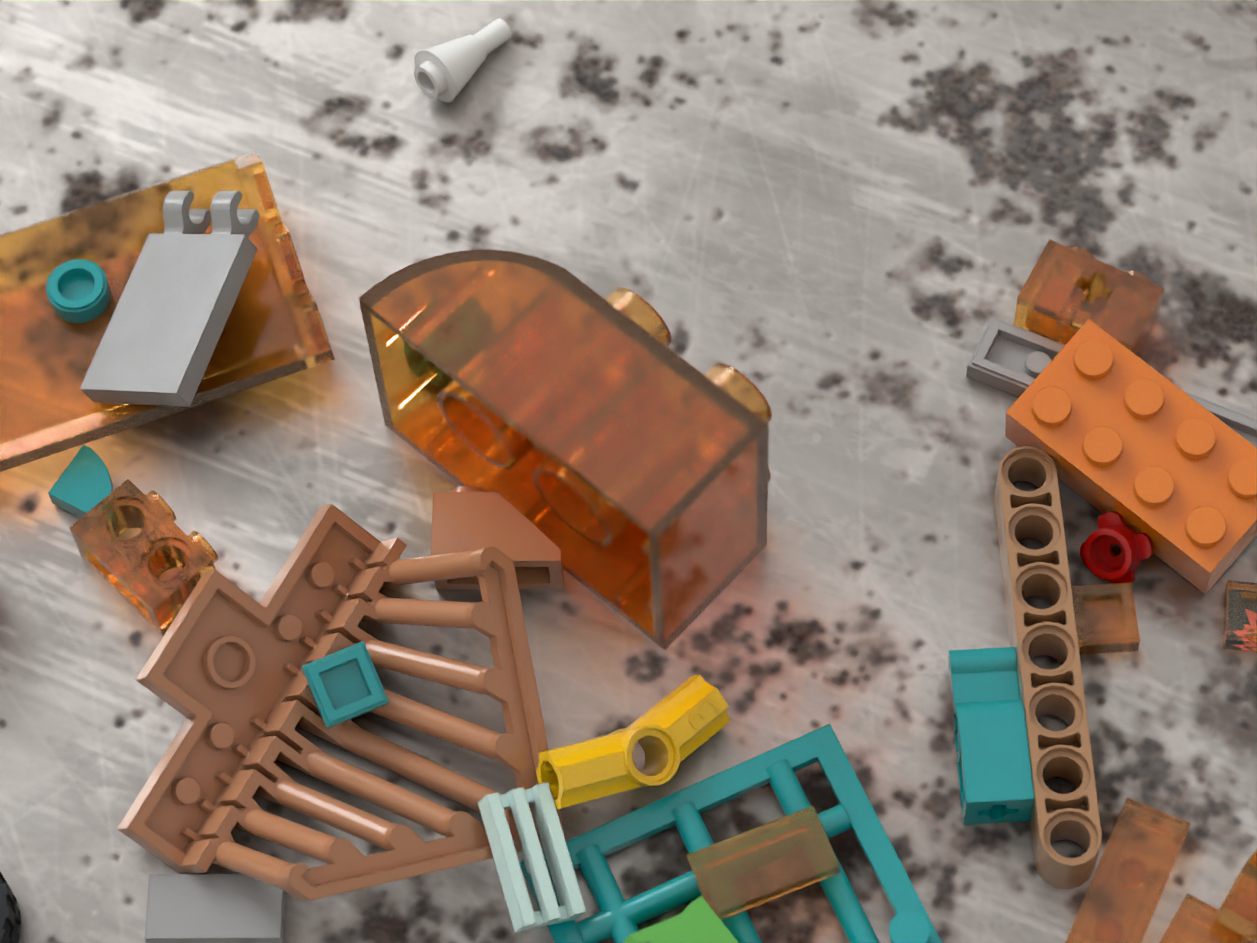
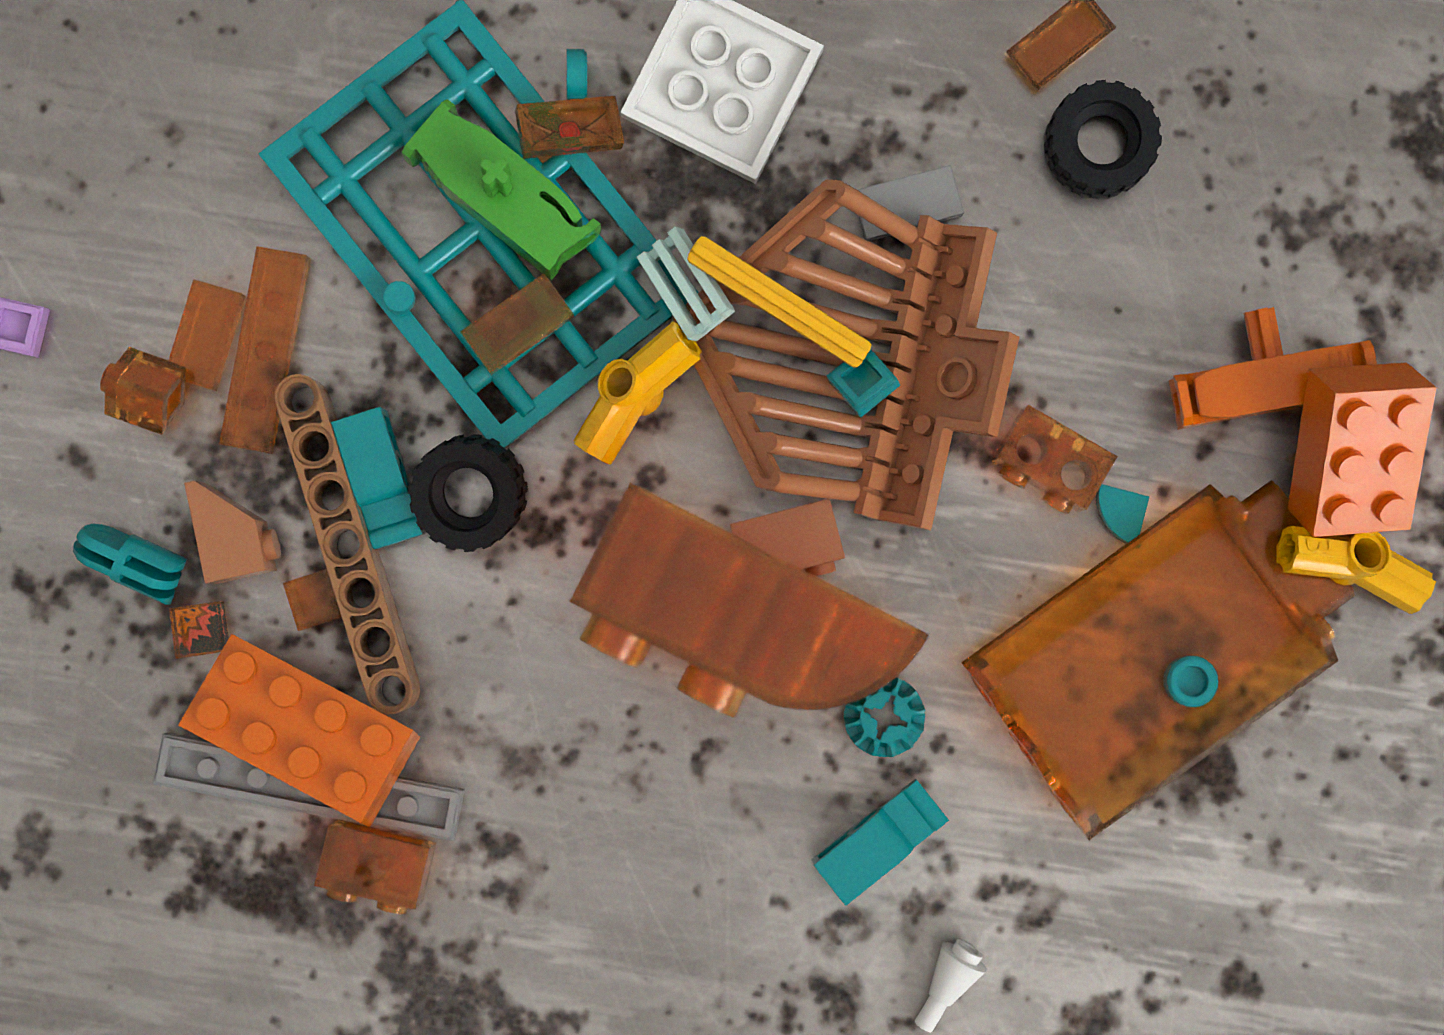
camera: 165 degrees right, 25 degrees up
light grey tile [80,191,259,407] -> none
red plate [1080,511,1154,588] -> none
none -> nougat slope [184,481,281,584]
none -> black tyre [408,434,528,552]
none -> yellow axle [687,236,871,368]
none -> teal piece [811,779,949,906]

